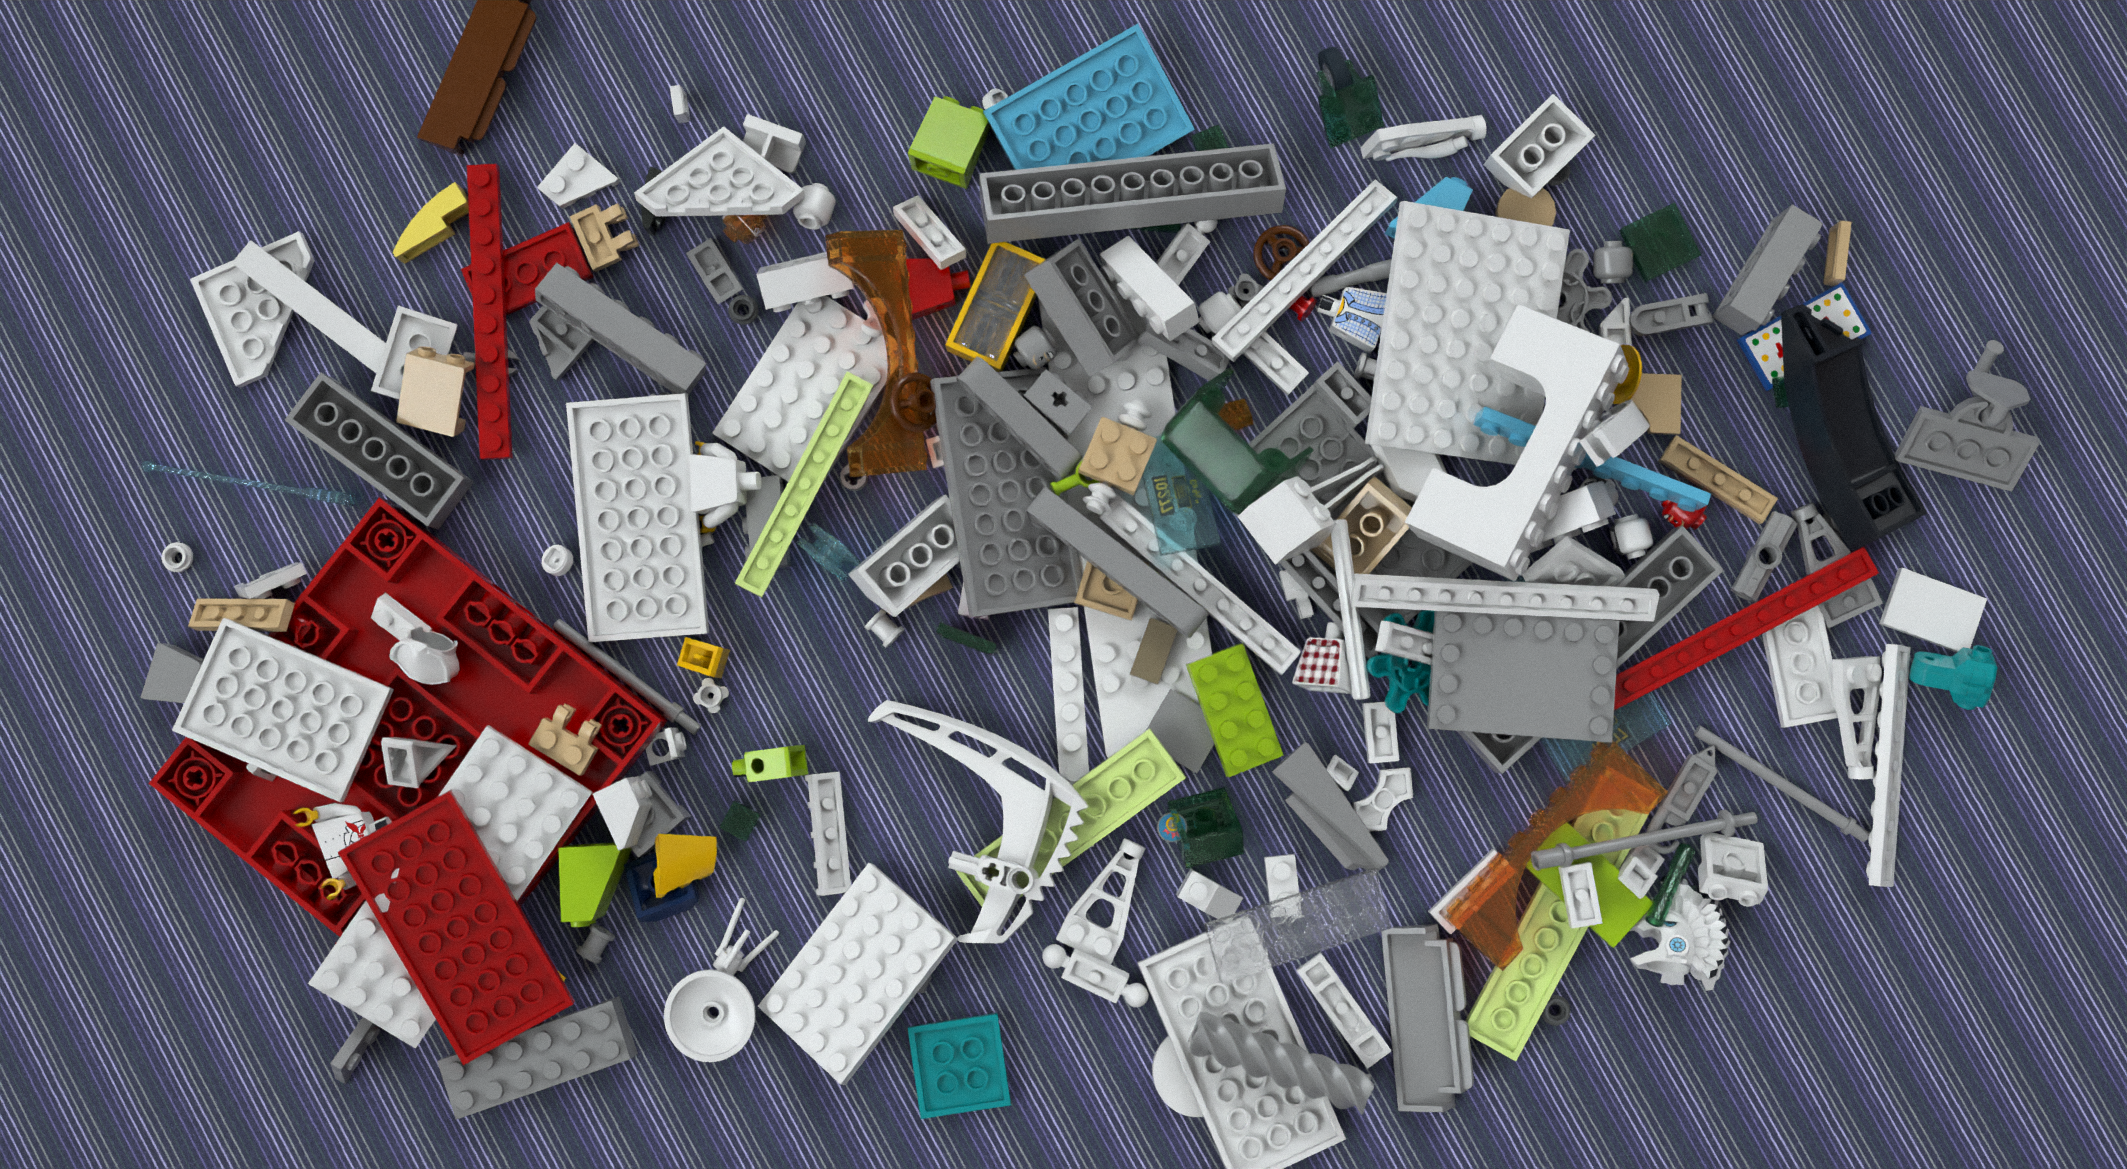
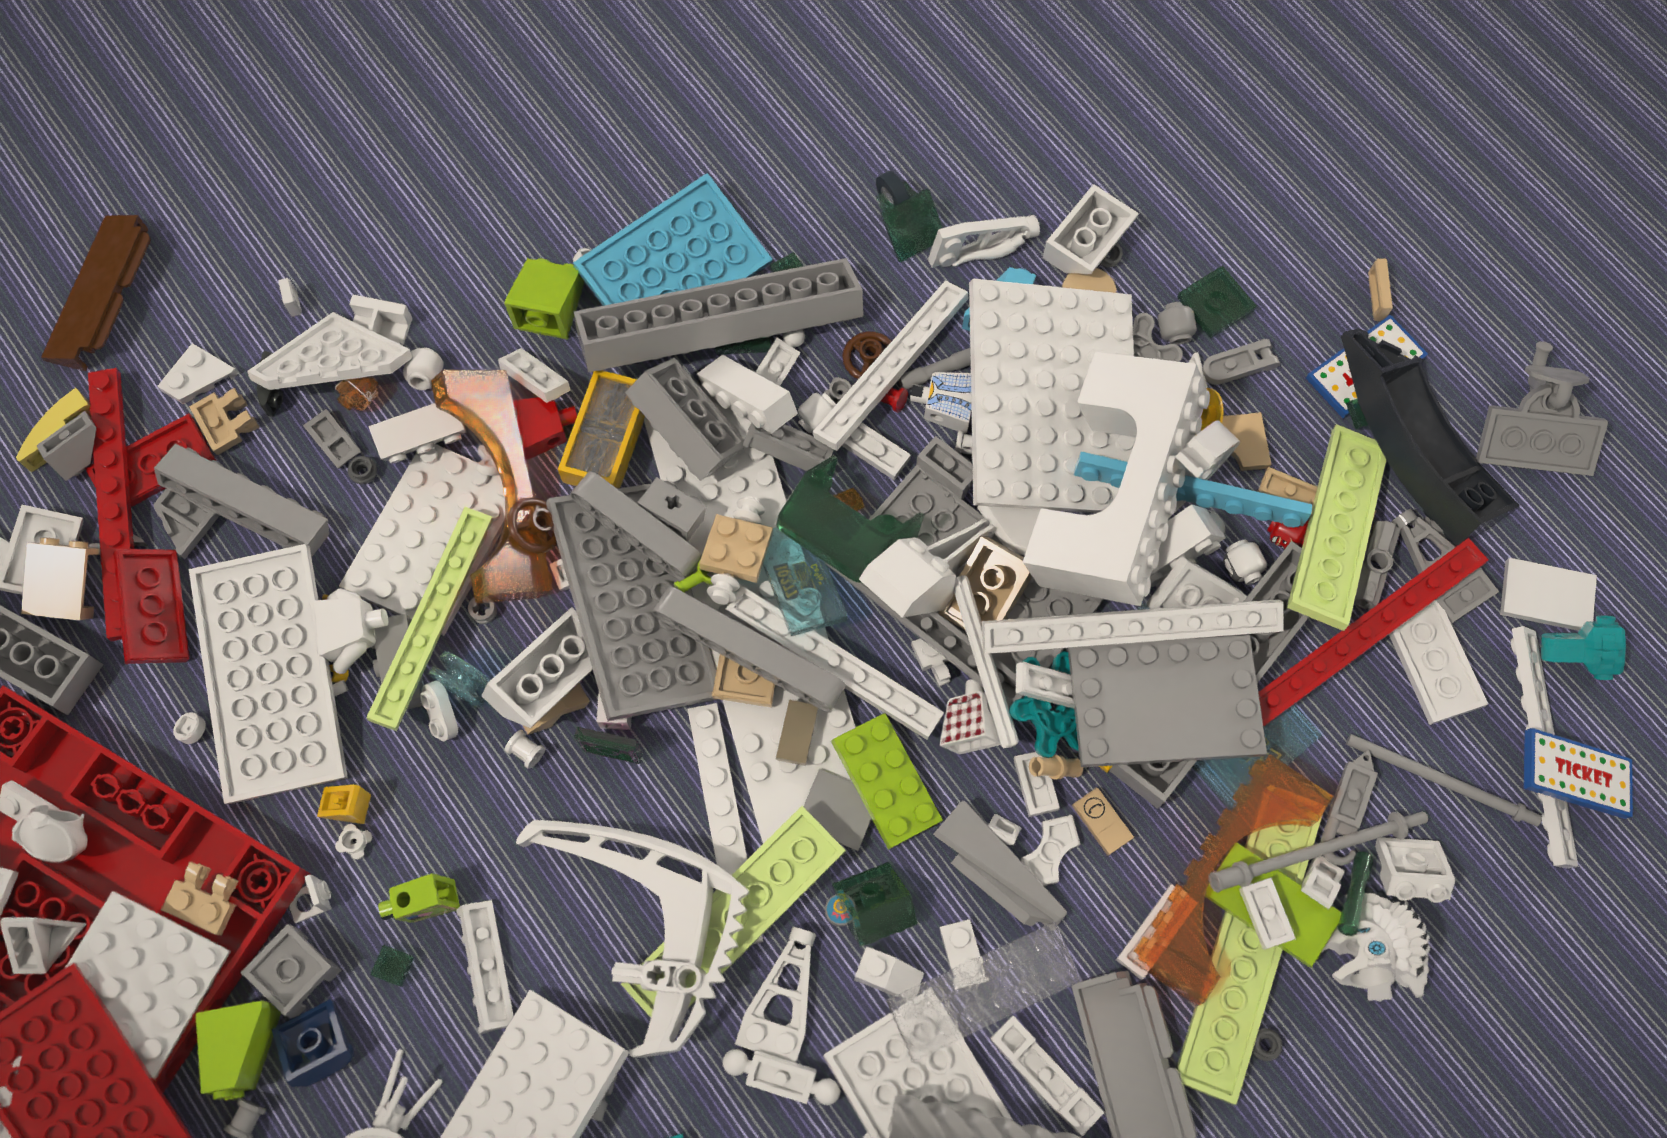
camera: 10 degrees left, 15 degrees down
light grey bar [552,619,701,735] -> none
white slope [593,776,652,851] -> none
yellow slope [653,834,717,898] -> none
light grey head [1013,326,1058,370] -> none
light grey brick [1712,204,1823,335] -> none
white plate [1833,656,1882,779] -> none
none -> light grey slope [36,411,96,481]
none -> red tile [113,549,189,664]
none -> white plate [420,681,458,741]
none -> tan pin [1029,755,1083,780]
none -> tan tile [1072,787,1134,856]
none -> yellowish green plate [1287,424,1386,631]
none -> tile [1524,728,1633,819]

